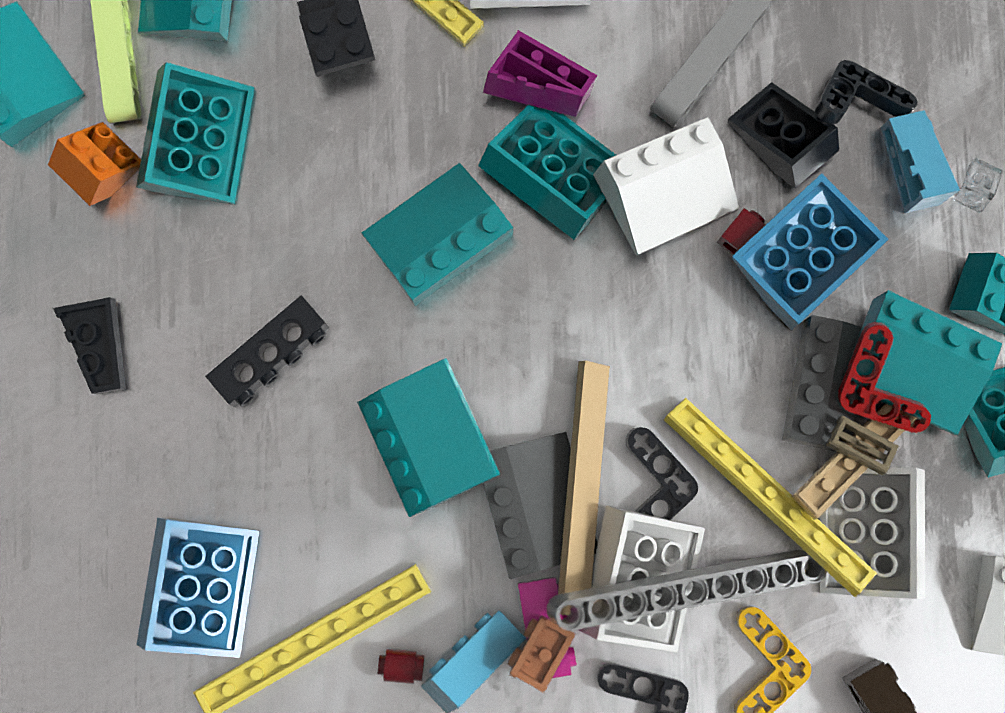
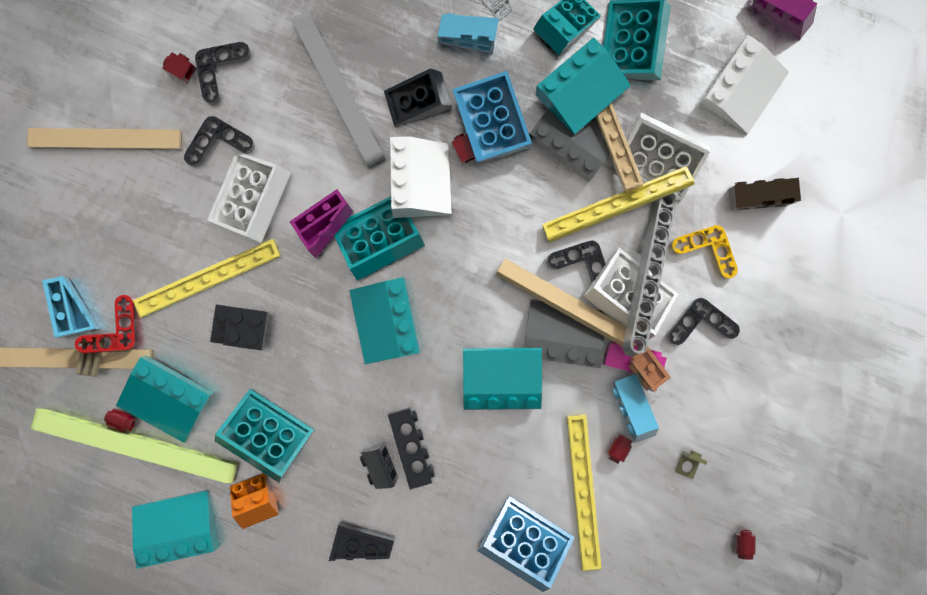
camera: 70 degrees left, 5 degrees up
black beam [815,60,918,125] -> none
dark tan tile [826,415,899,475] -> none
red beam [838,322,931,433] -> none
none -> black slope [360,442,398,489]

